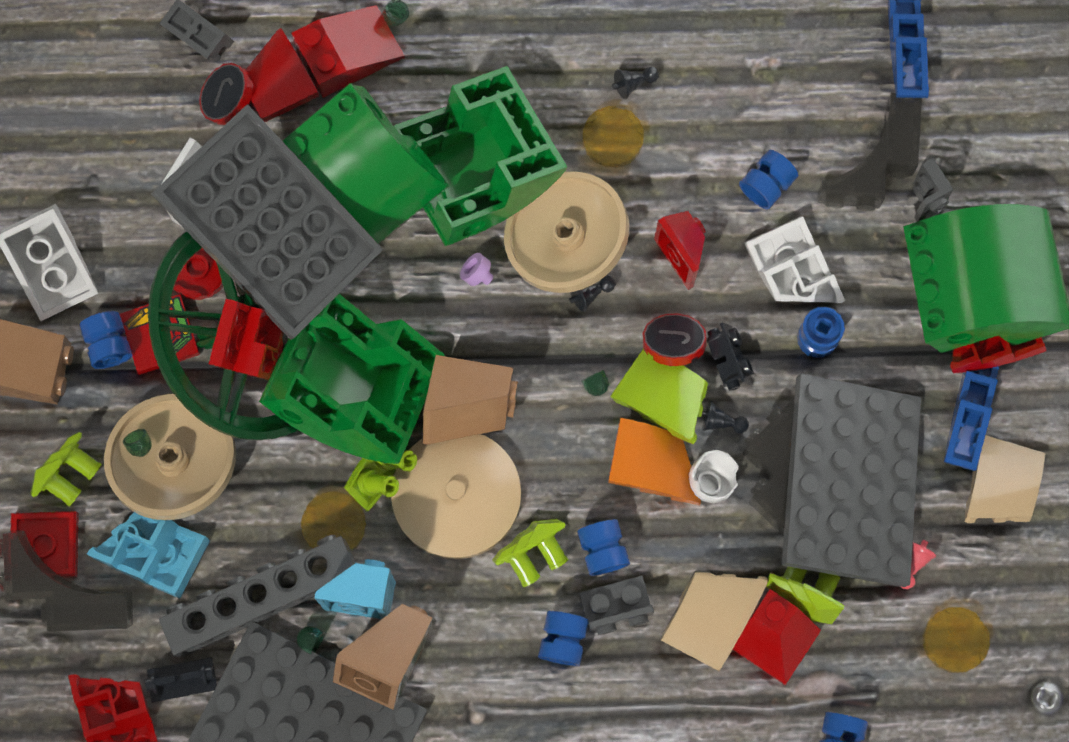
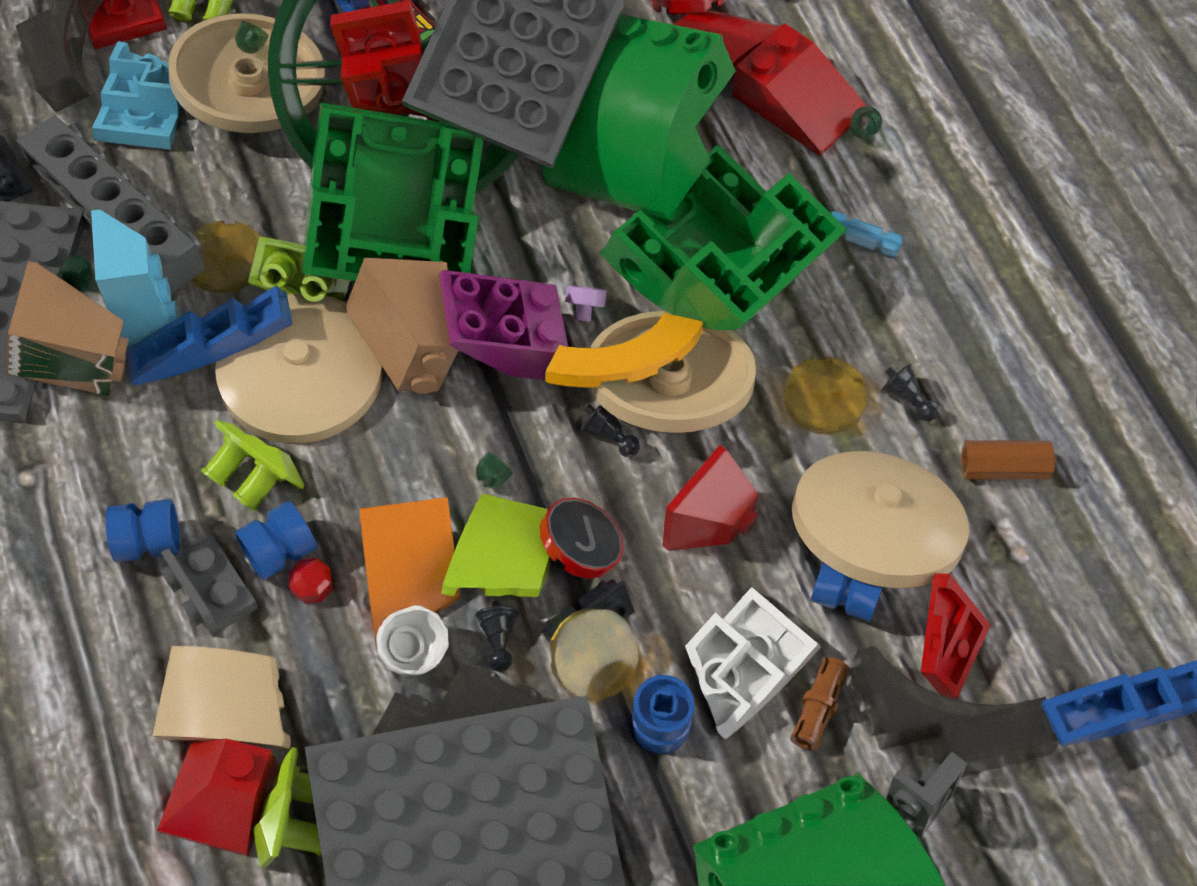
camera: 70 degrees right, 15 degrees down
none -> blue slope [127,285,293,386]
none -> red tile [289,558,333,604]
none -> magenta slope [439,270,568,380]
none -> light orange tile [545,313,704,387]
none -> clear yellow tile [550,608,639,700]
none -> dark orange pin [790,657,850,751]
none -> tan dish [792,451,969,588]
none -> dark azure axle [831,211,903,257]
none -> red wing [920,573,991,699]
none -> dark orange axle [961,440,1055,479]

